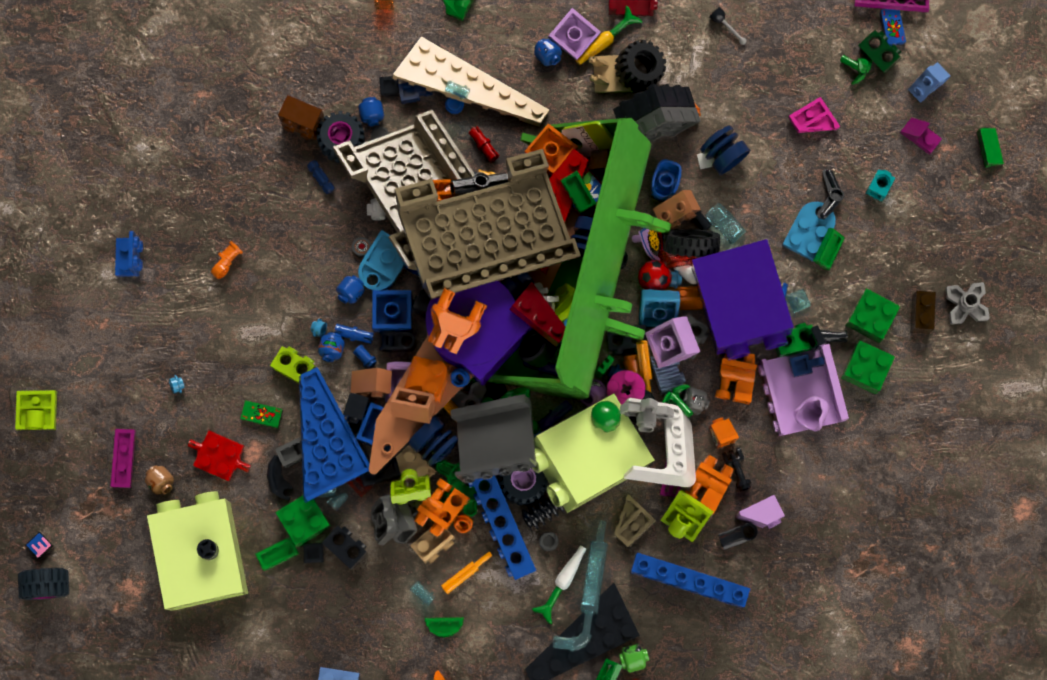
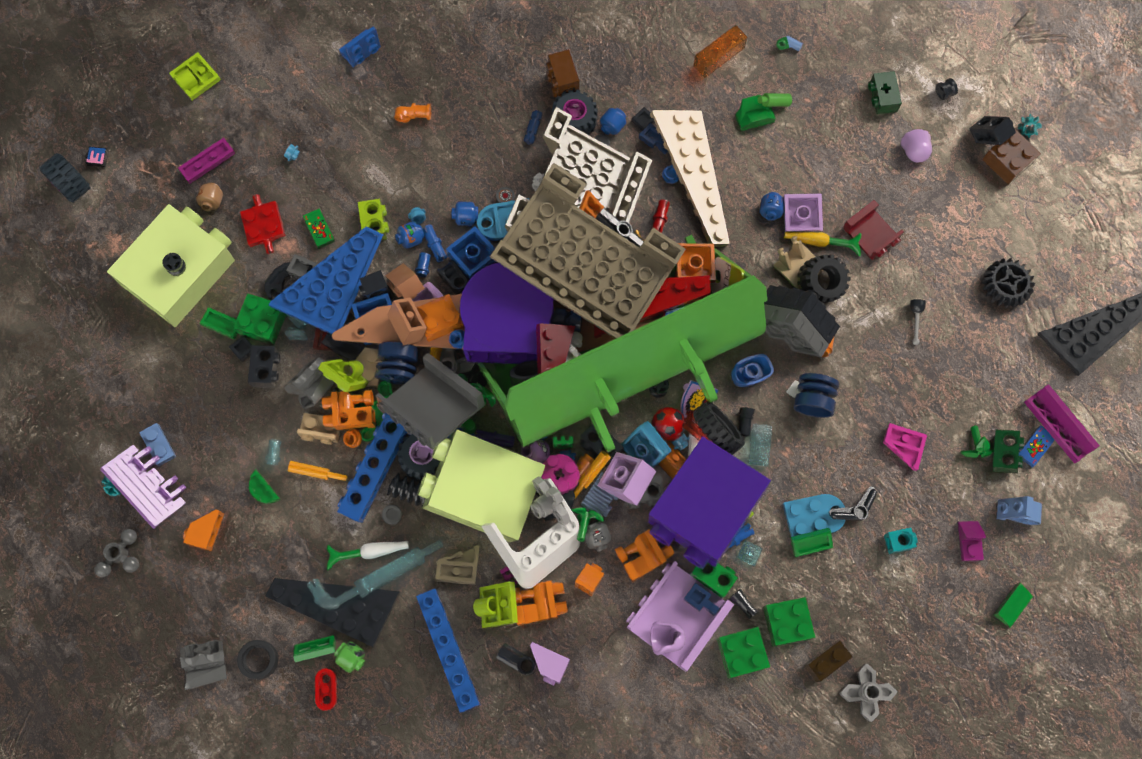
camera: 50 degrees right, 5 degrees down
orange connector [428,288,487,354] -> none
clear light blue pin [445,80,470,100] -> none
green tile [560,171,597,214] -> none
green hair [591,401,621,433] -> none
nougat brick [653,190,701,230] -> none
black hinge [721,447,751,492] -> none
black tile [806,325,826,352] -> none

